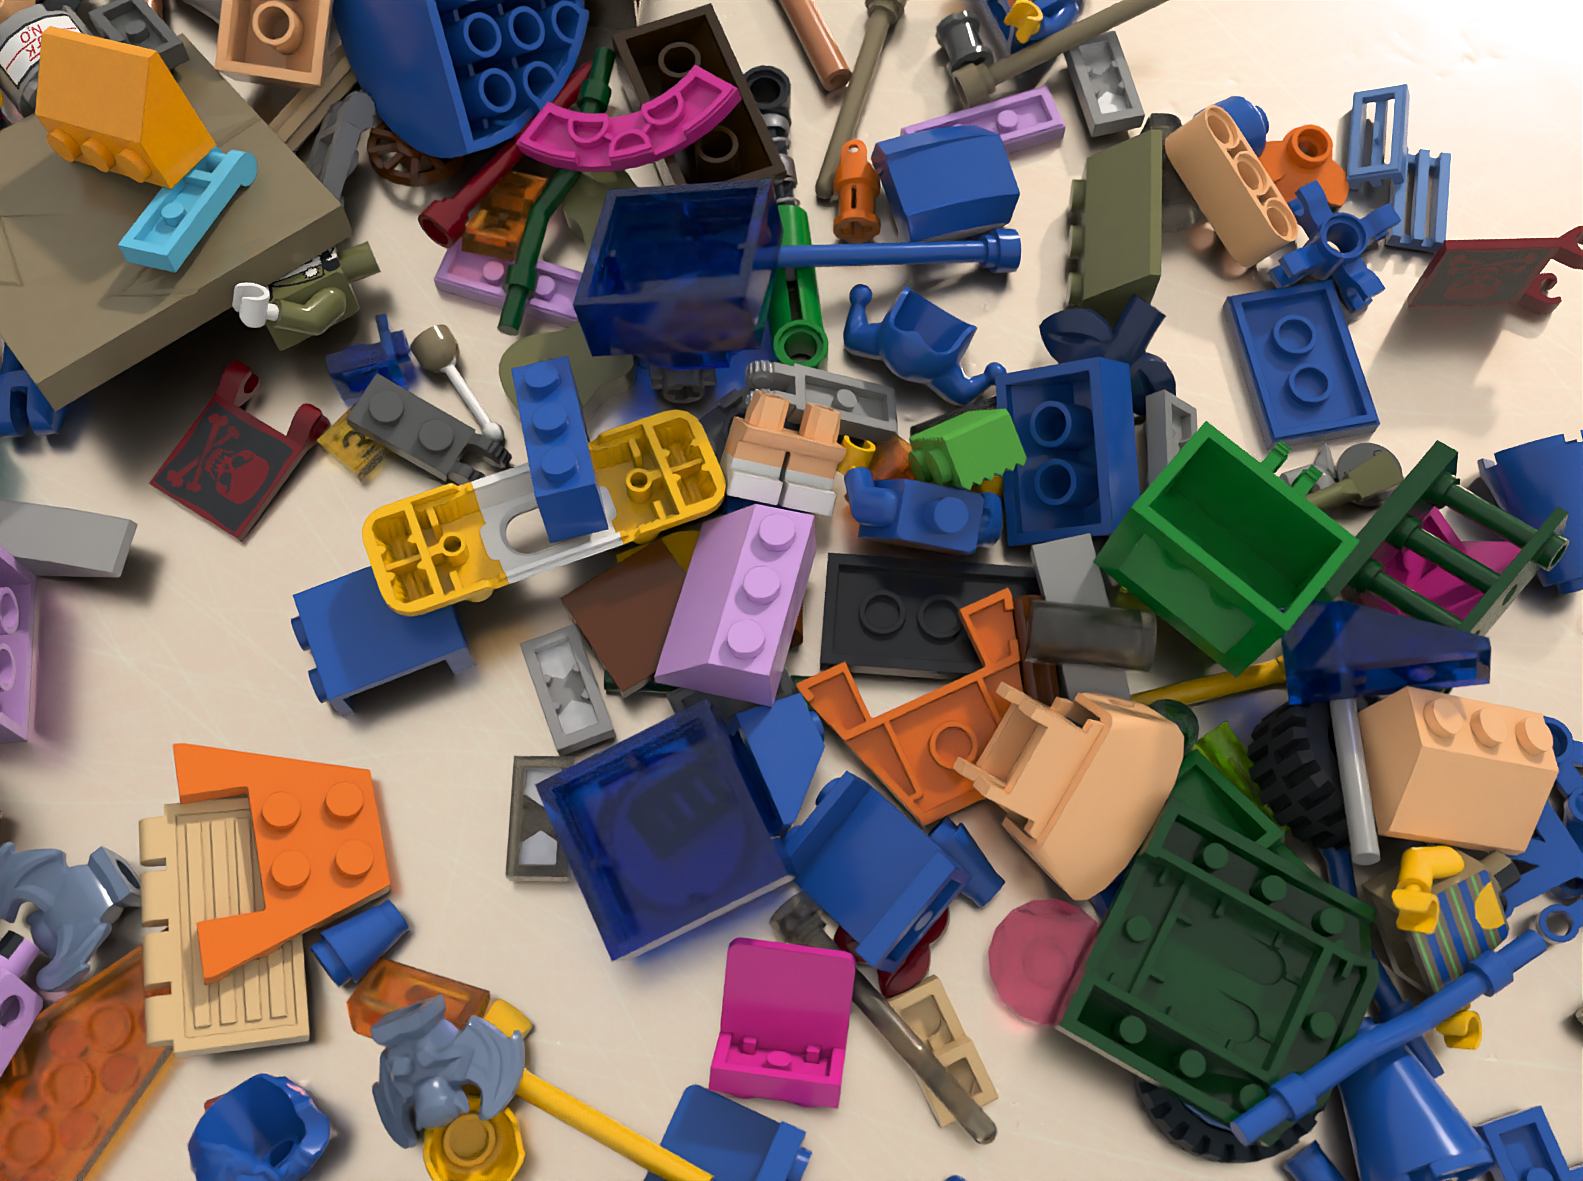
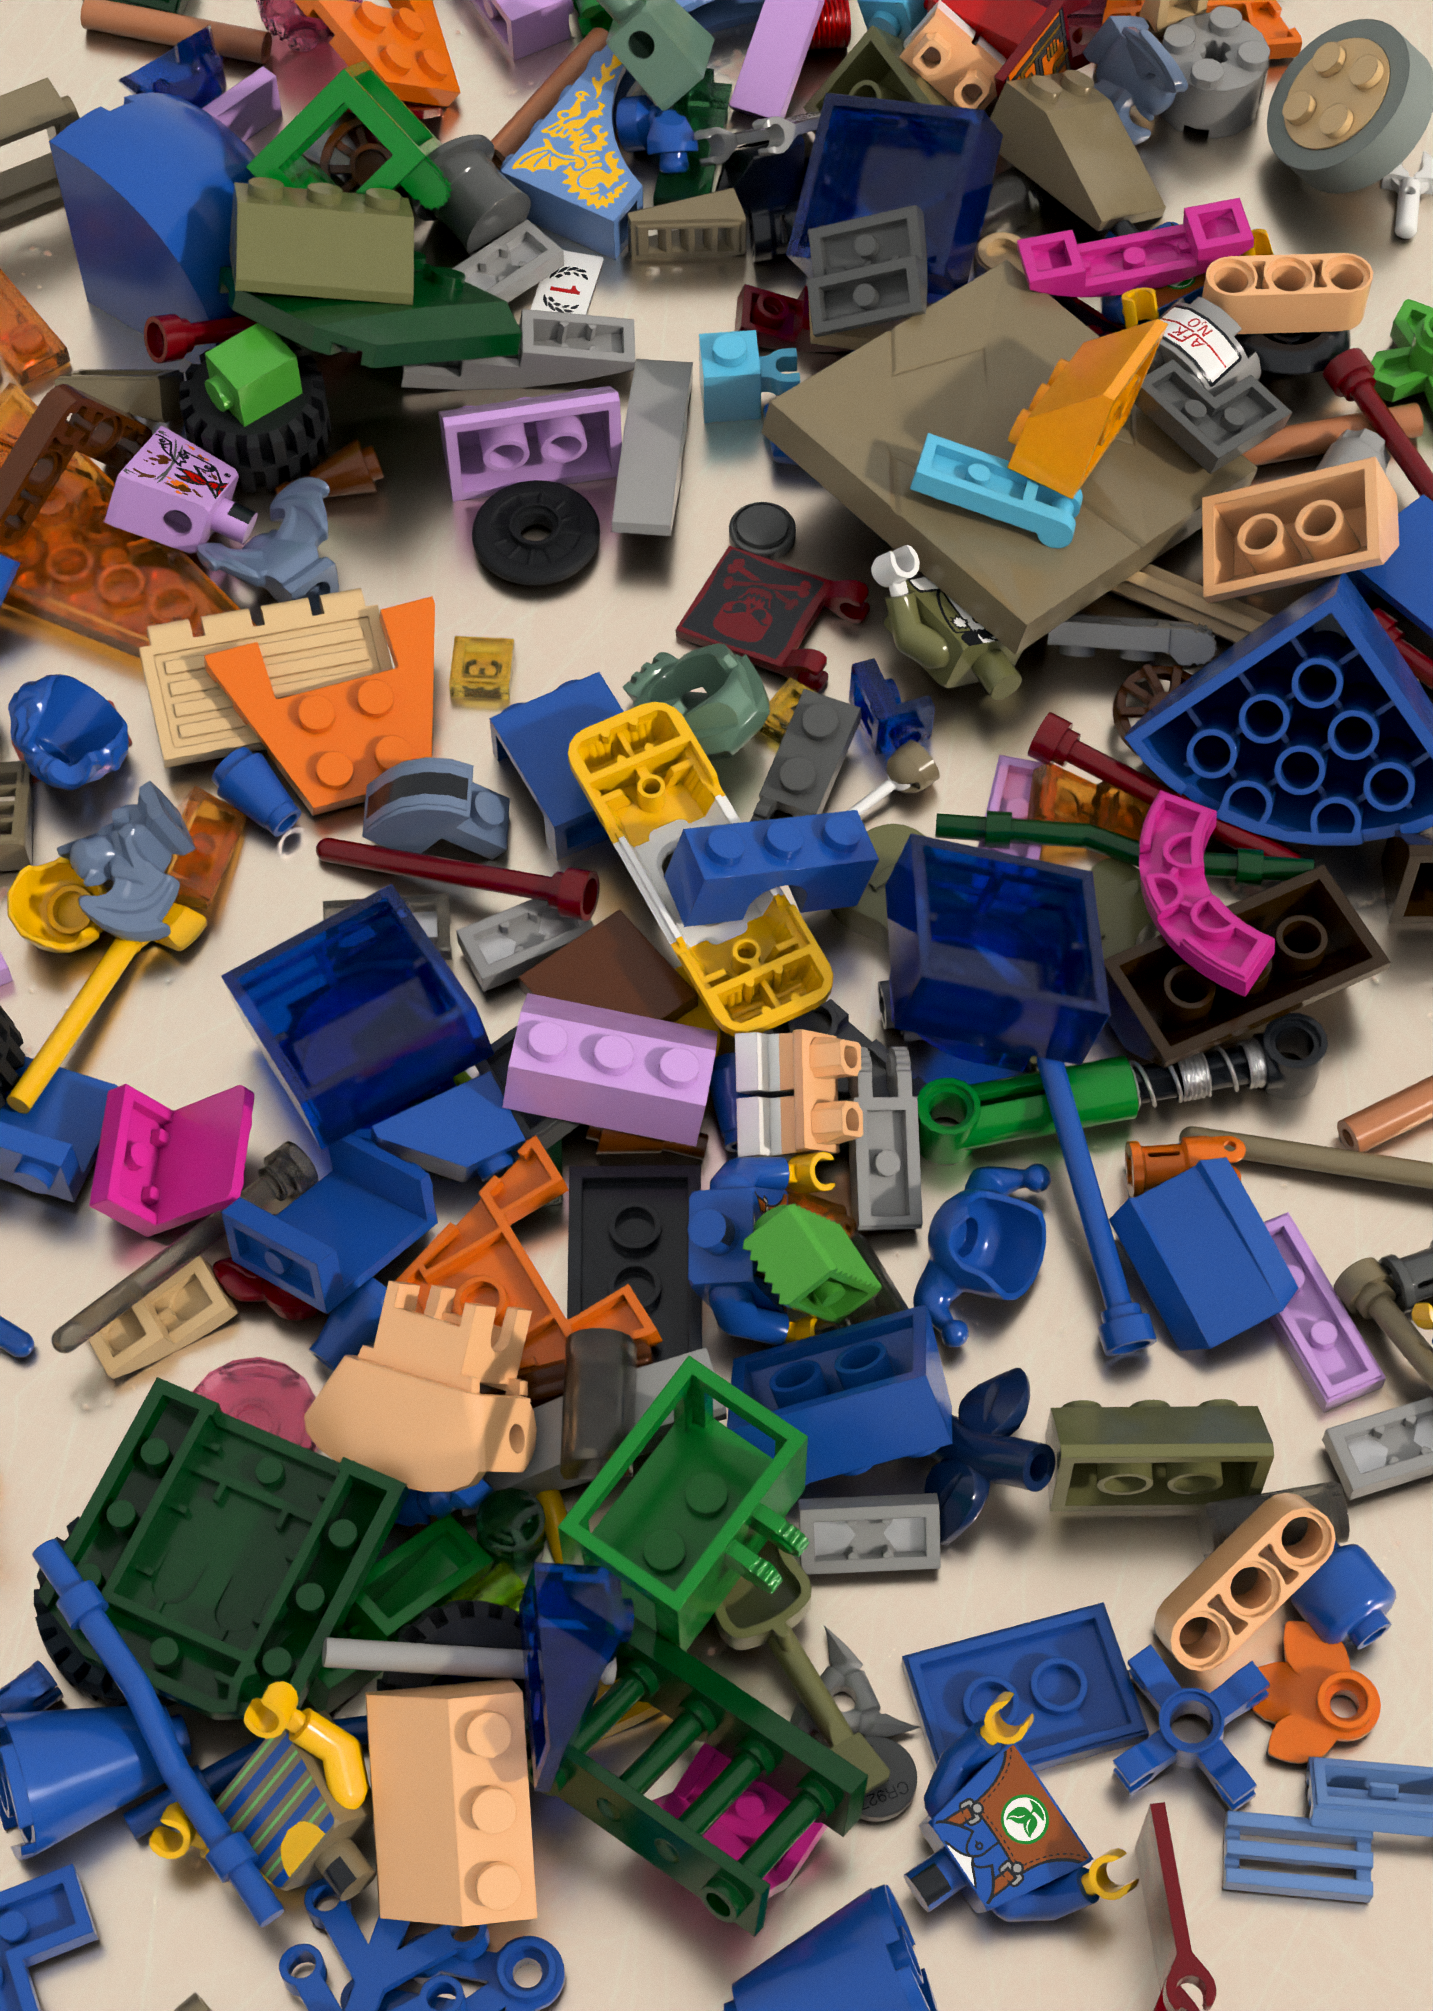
camera: 85 degrees right, 10 degrees down
none -> dark red piece [316,838,600,921]
none -> sand blue brick [362,757,510,860]
none -> clear yellow tile [449,636,515,700]
none -> black wheel [472,480,600,585]
none -> sand green helmet [623,643,770,761]
none -> dark grey piece [729,502,796,561]
none -> torso [904,1692,1139,1922]

